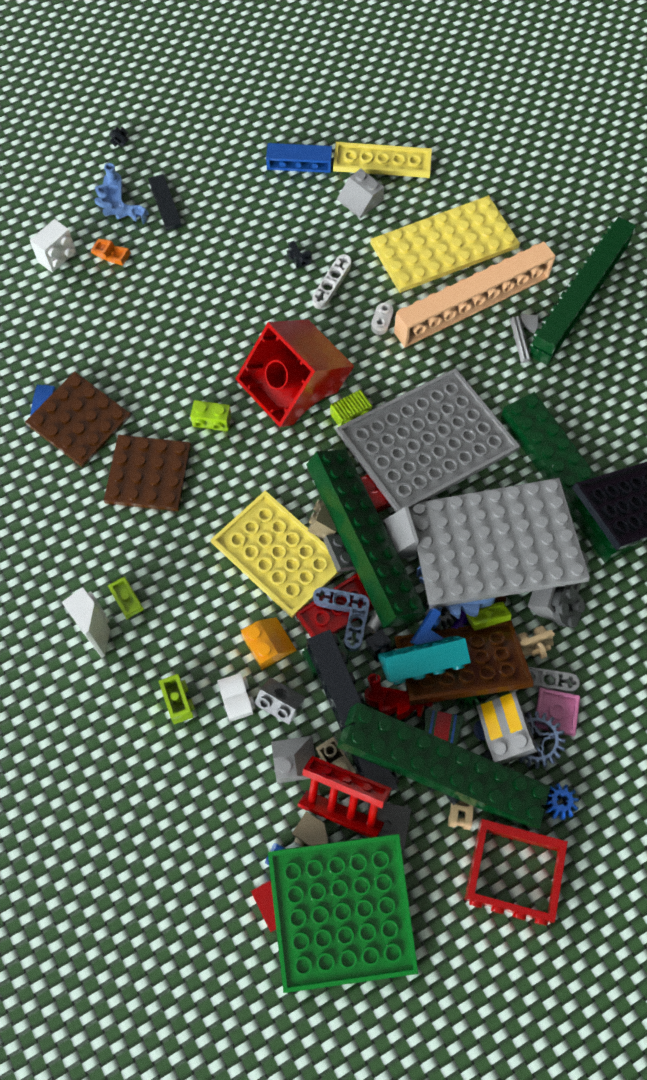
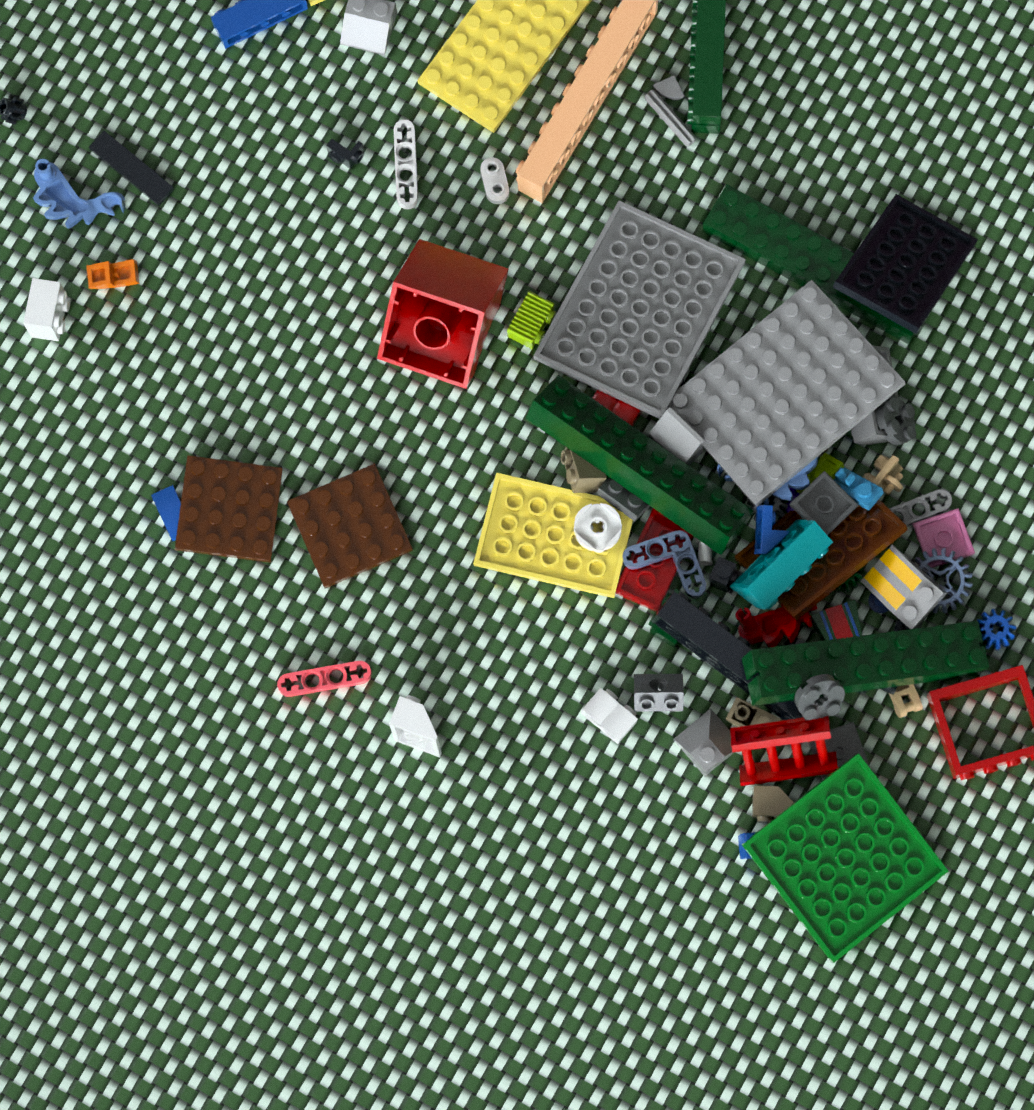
camera: 25 degrees left, 10 degrees up
lime plate [108,576,144,619] -> none
lime brick [159,674,195,725] -> none
lime brick [190,400,232,432] -> none
light orange slope [241,617,296,670] -> none
red tile [251,881,276,932] -> none
none -> coral beam [277,661,372,697]
none -> white plate [574,503,622,553]
none -> dark grey plate [790,471,858,536]
none -> dark grey plate [794,674,845,720]
none -> dark azure plate [834,467,884,511]

